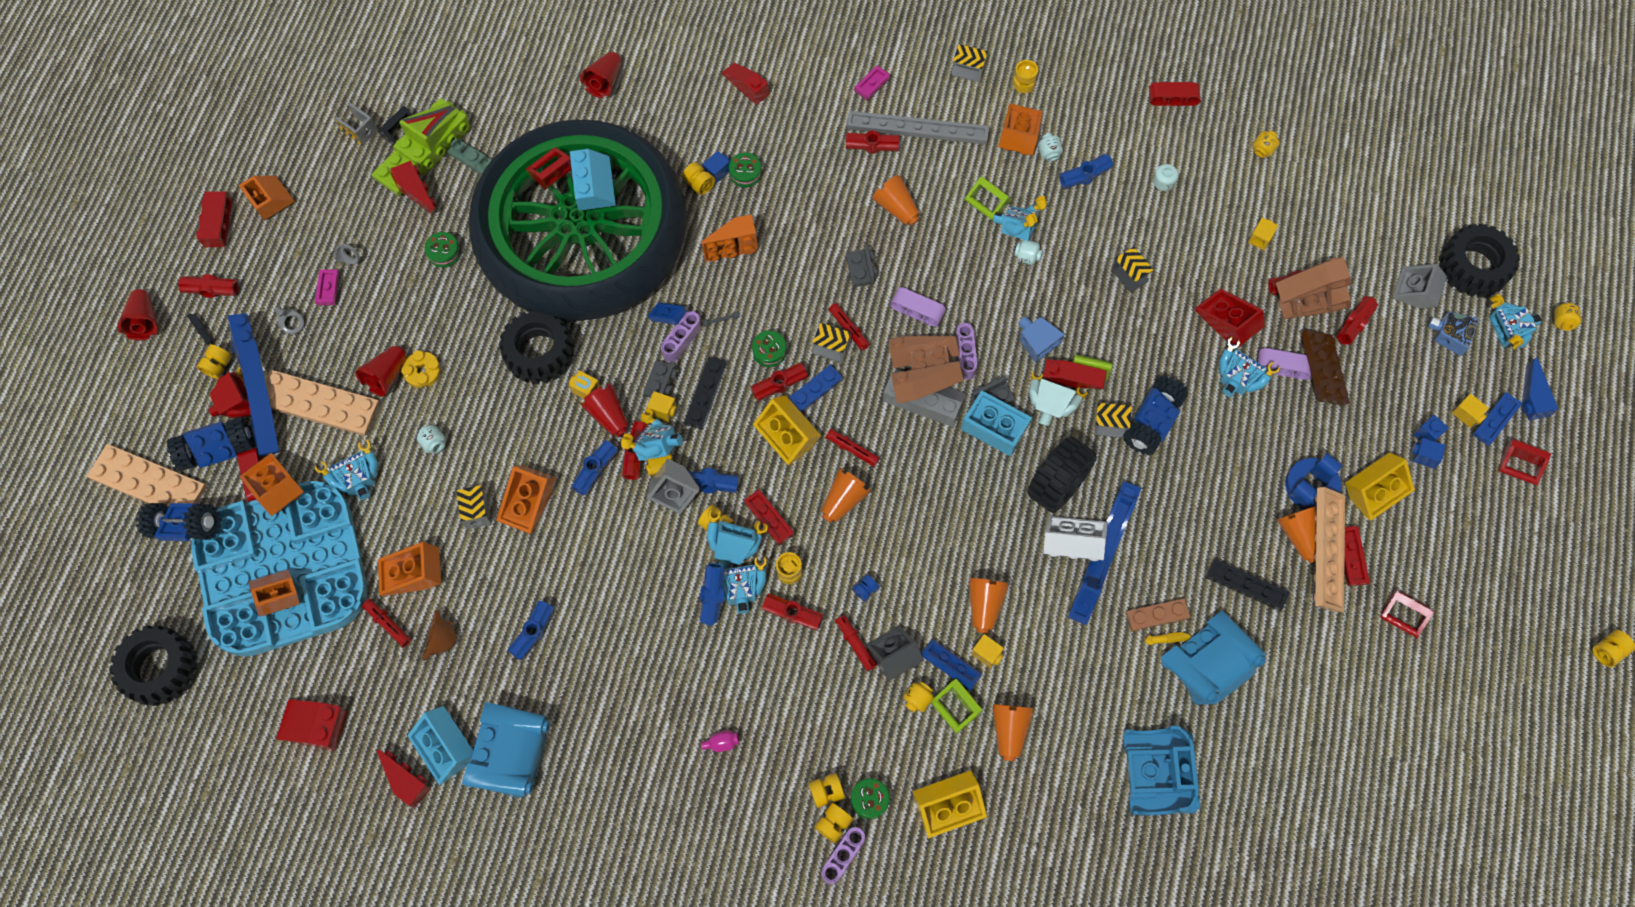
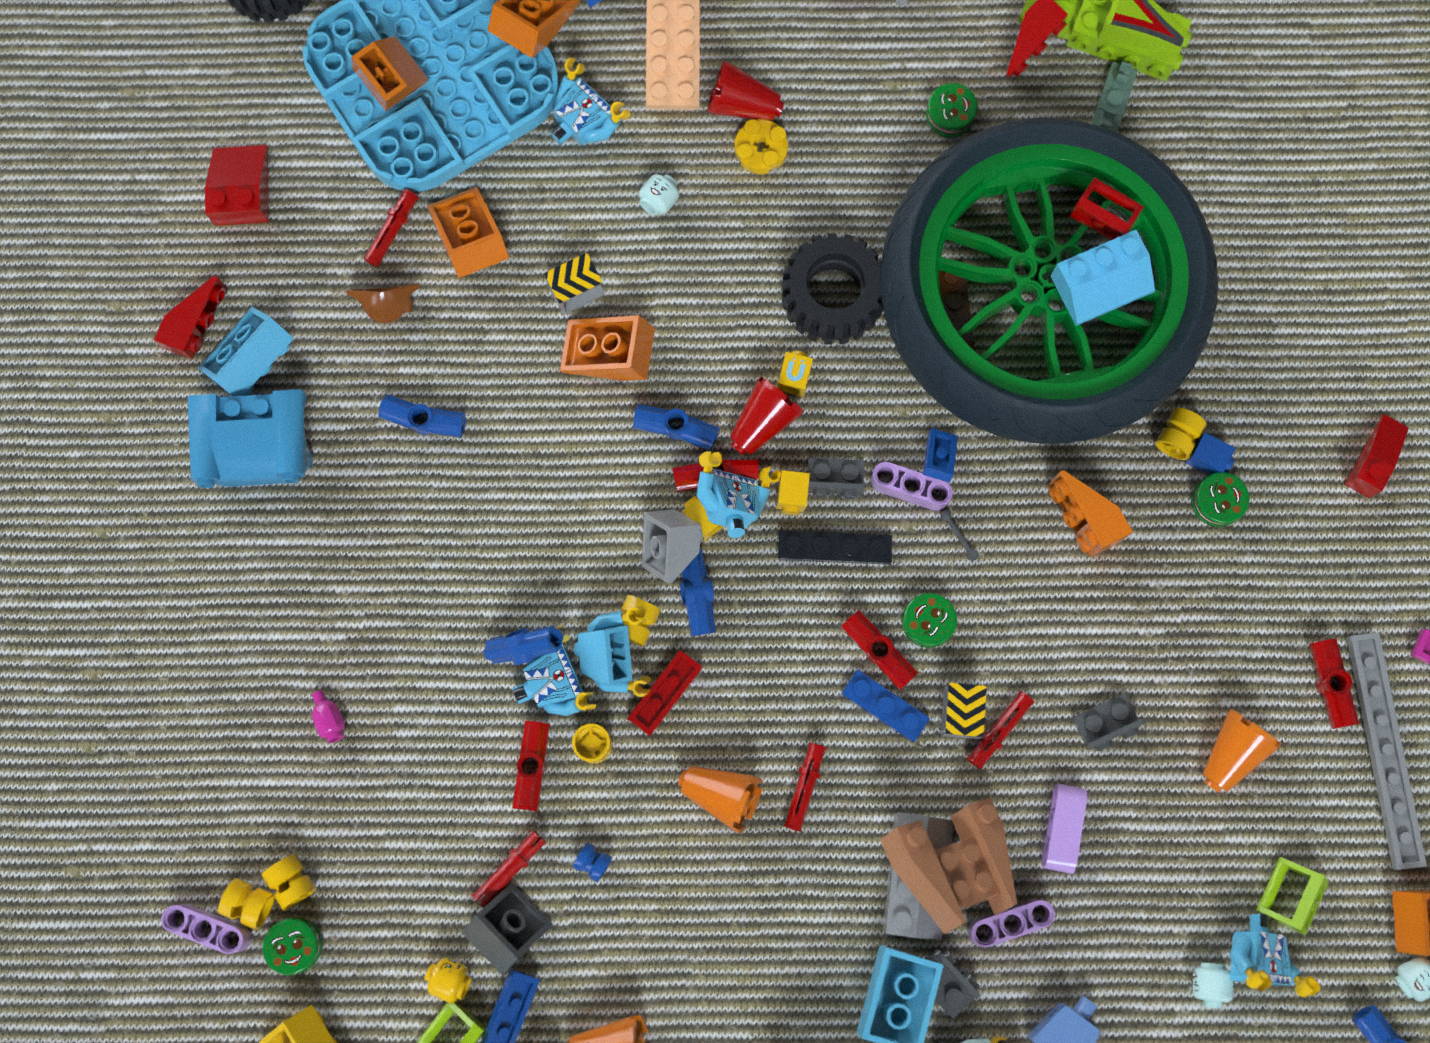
camera: 75 degrees right, 10 degrees up
red cone [580,51,622,98] -> none
yellow slope [753,395,821,465] -> none

